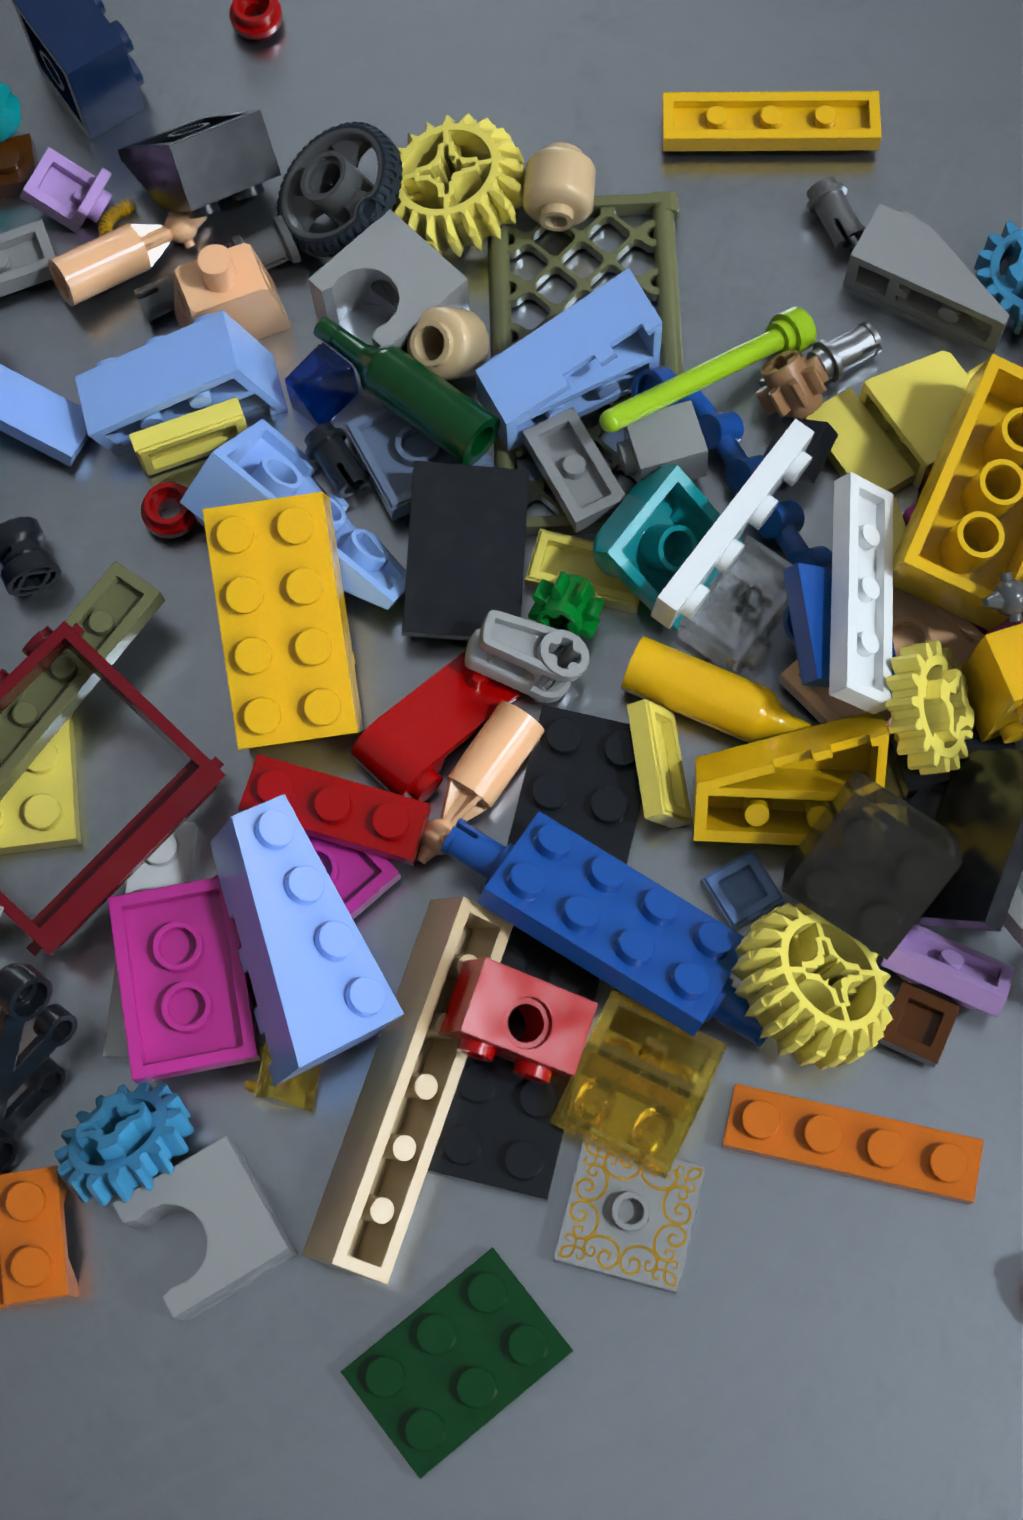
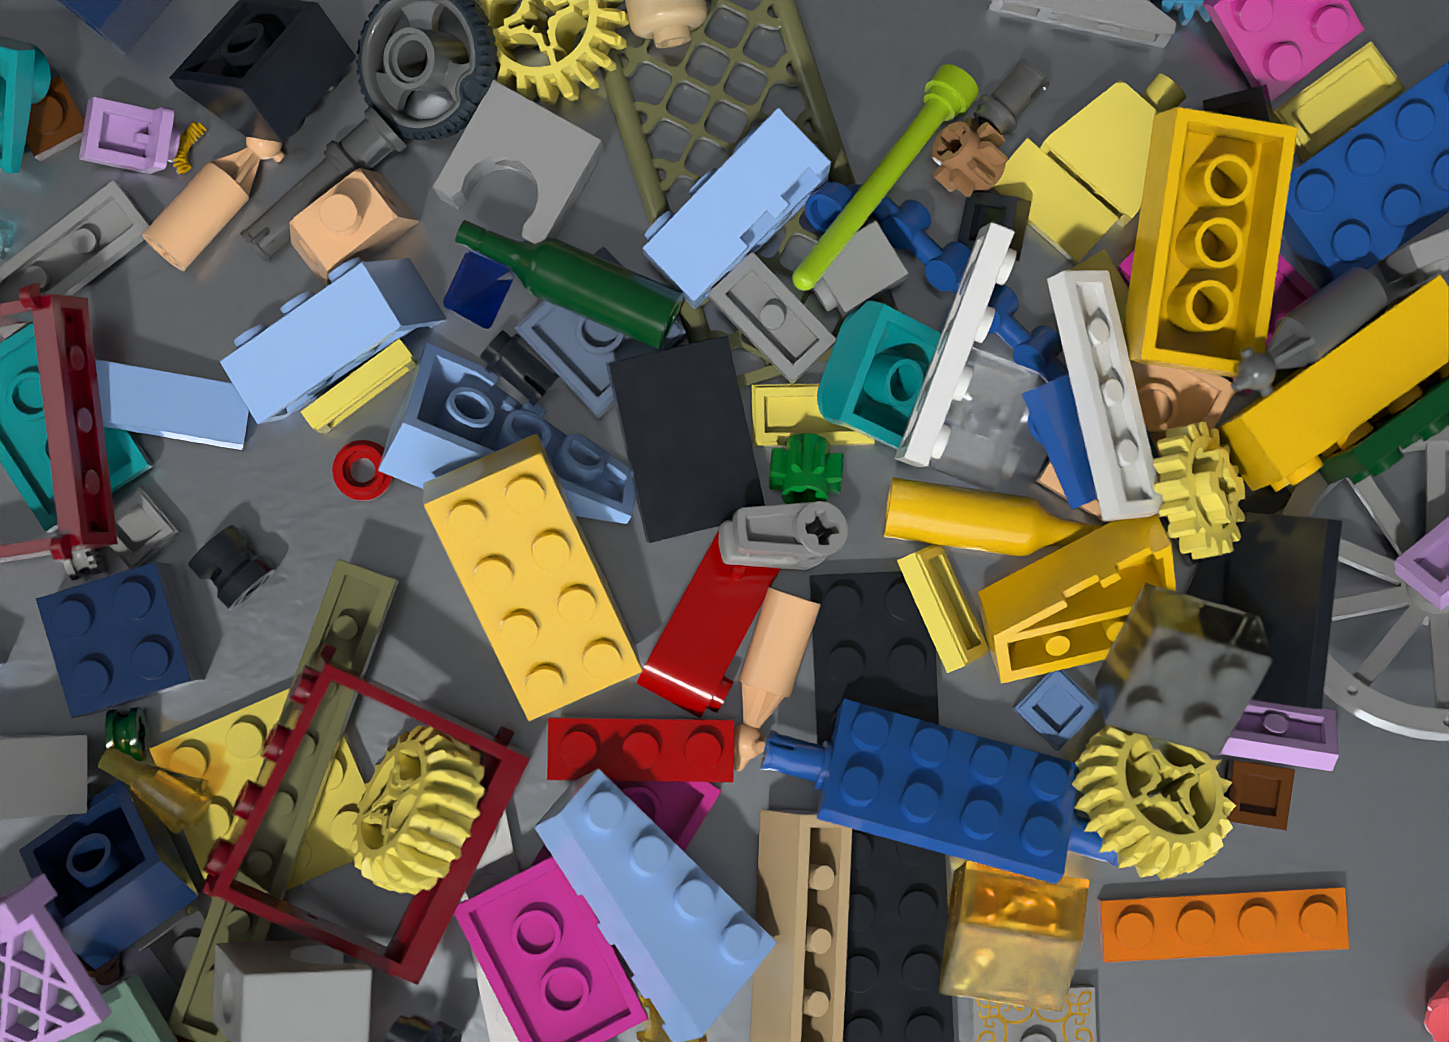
camera: 25 degrees left, 15 degrees up
tan head [406,307,489,381] -> none
brick [439,957,598,1084] -> none
none -> light yellow gear [351,725,484,895]

